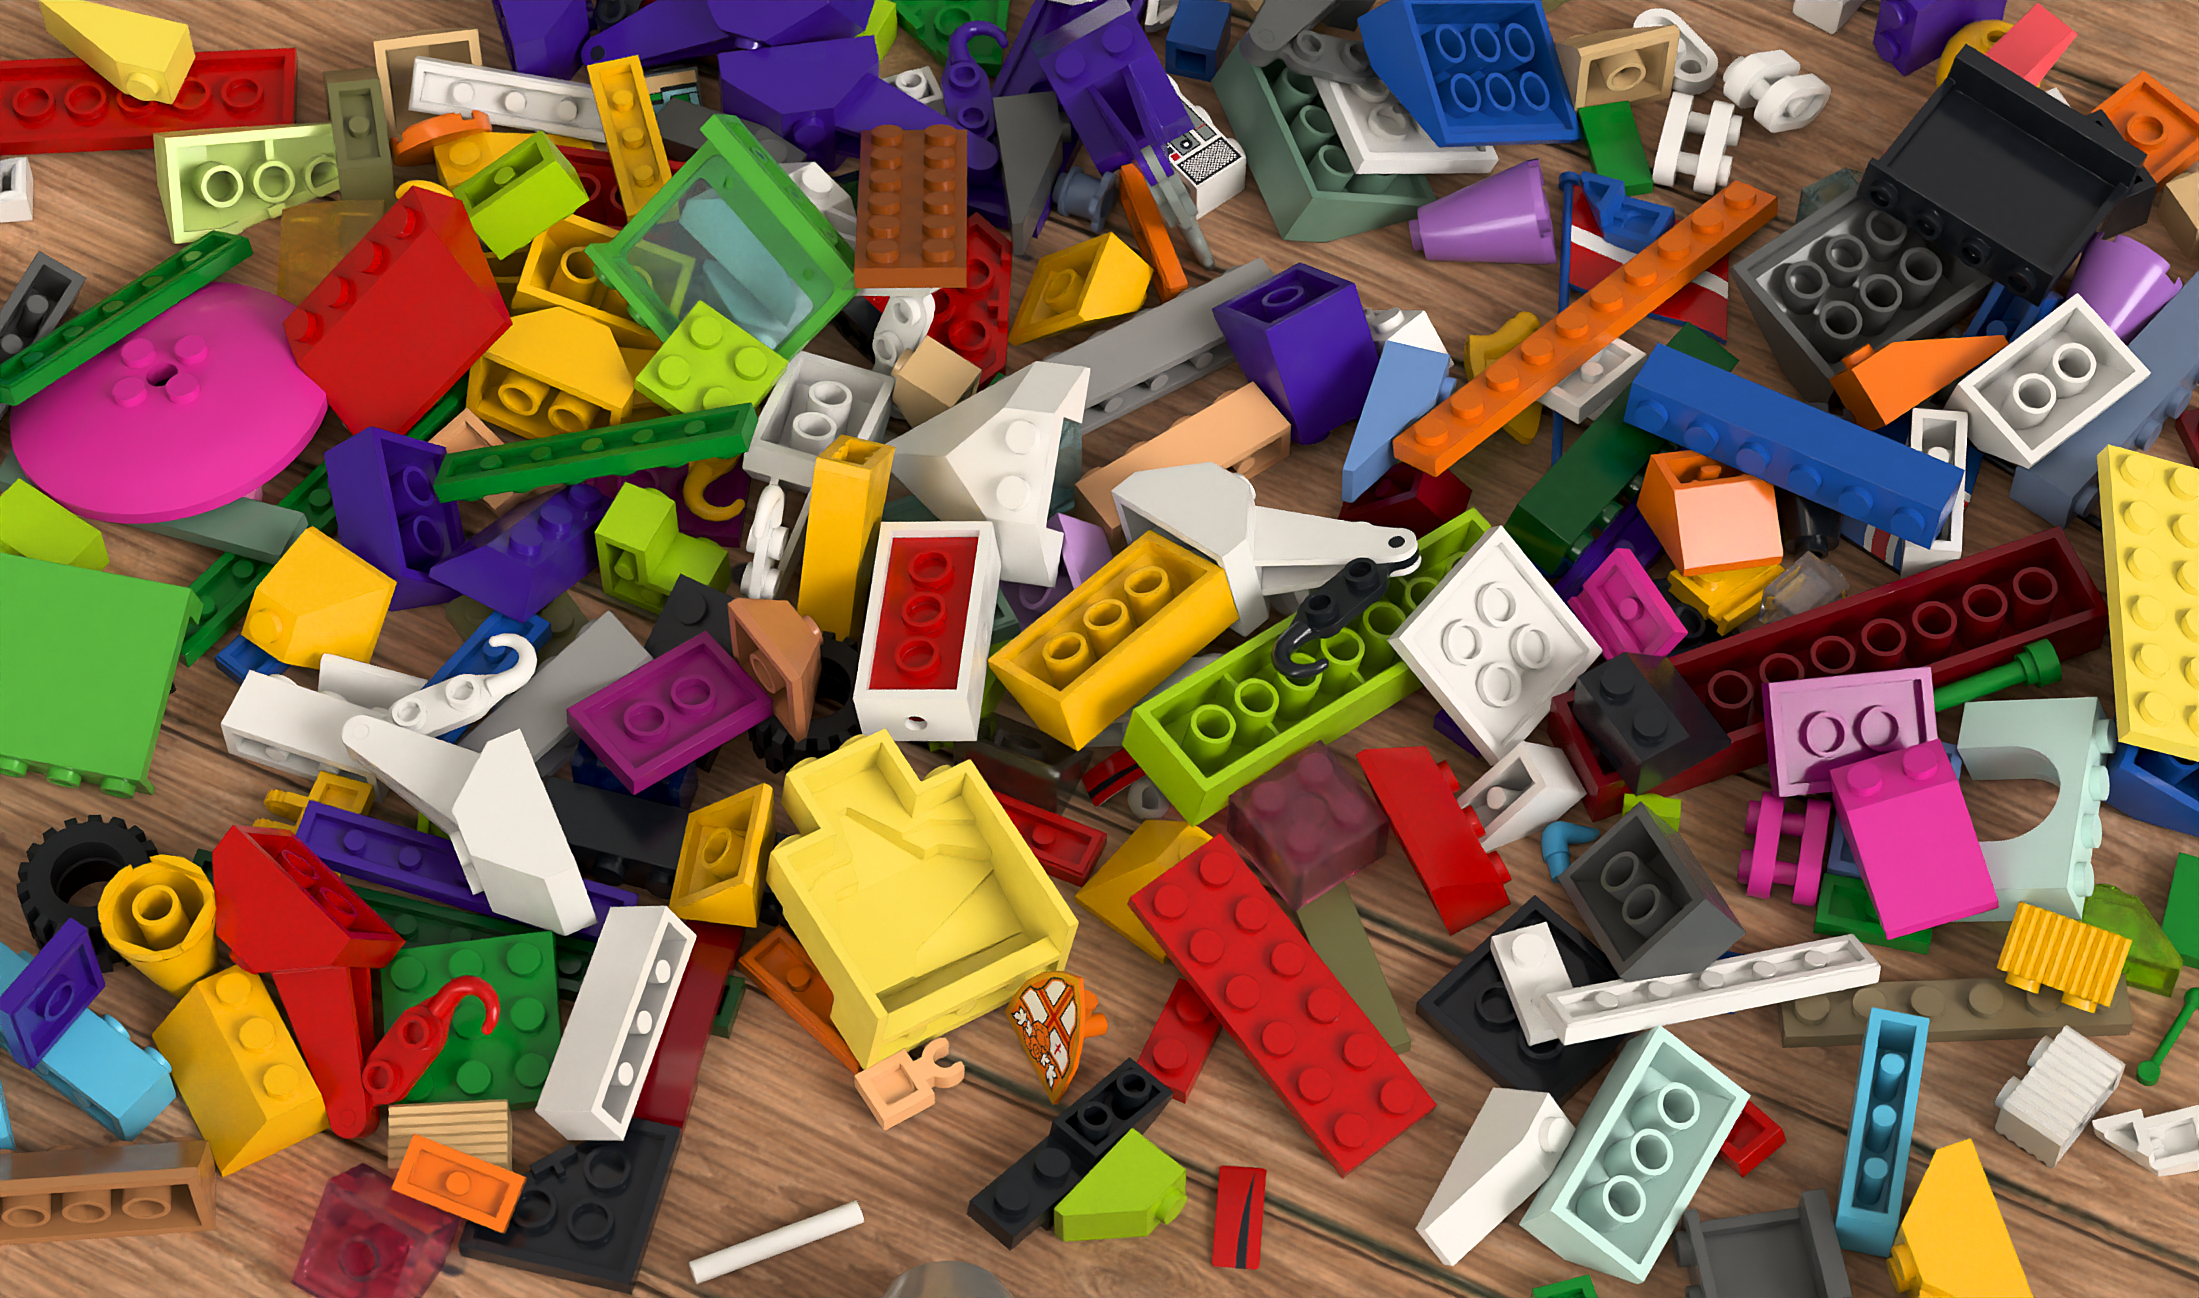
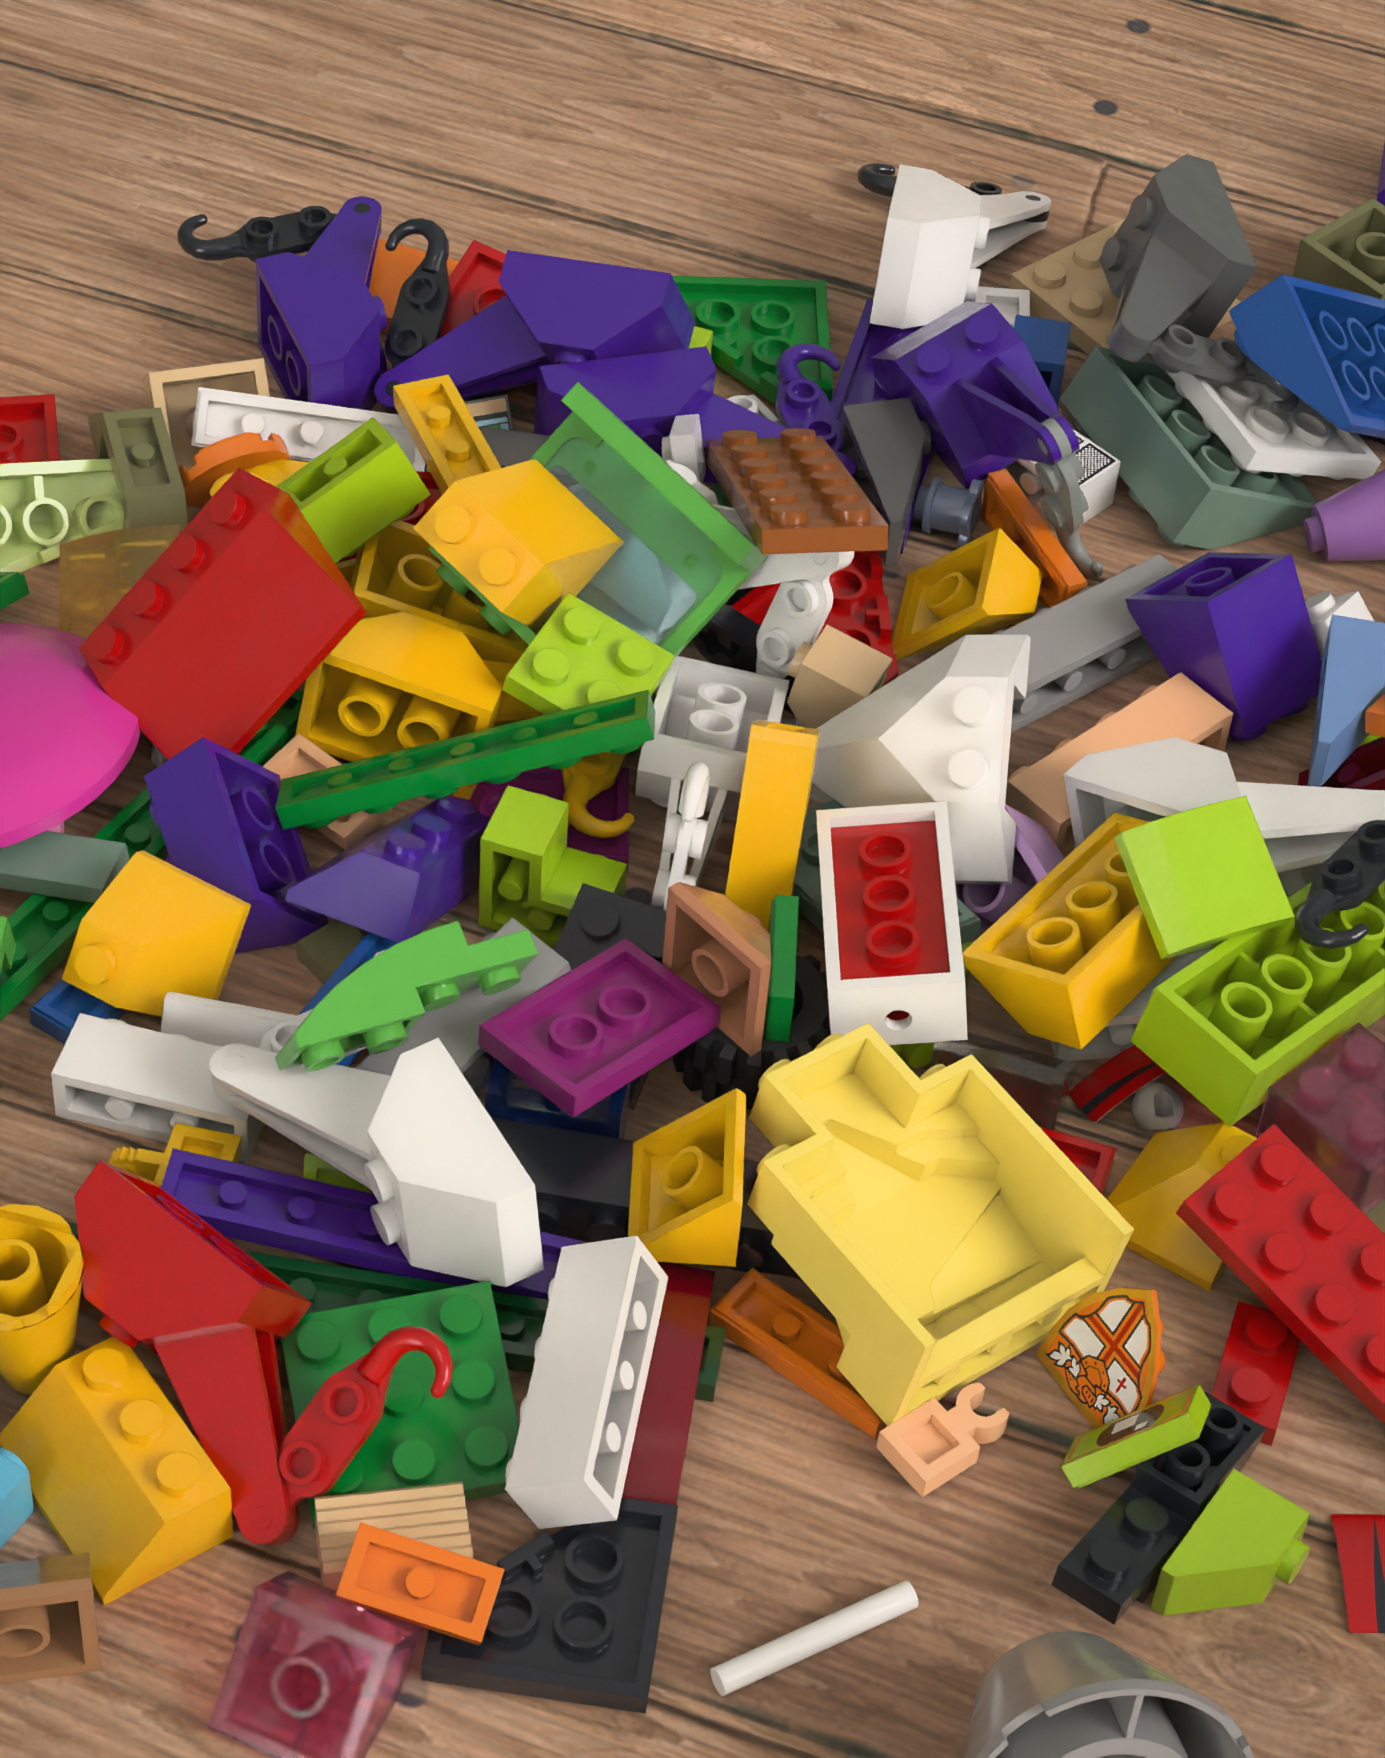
camera: 10 degrees left, 10 degrees down
none -> bright green slope [275,921,538,1072]
none -> yellow slope [413,459,624,632]
none -> white plate [662,414,706,483]
none -> green tile [763,895,799,1042]
none -> lime tile [1061,1384,1211,1488]
none -> lime slope [1114,796,1294,960]

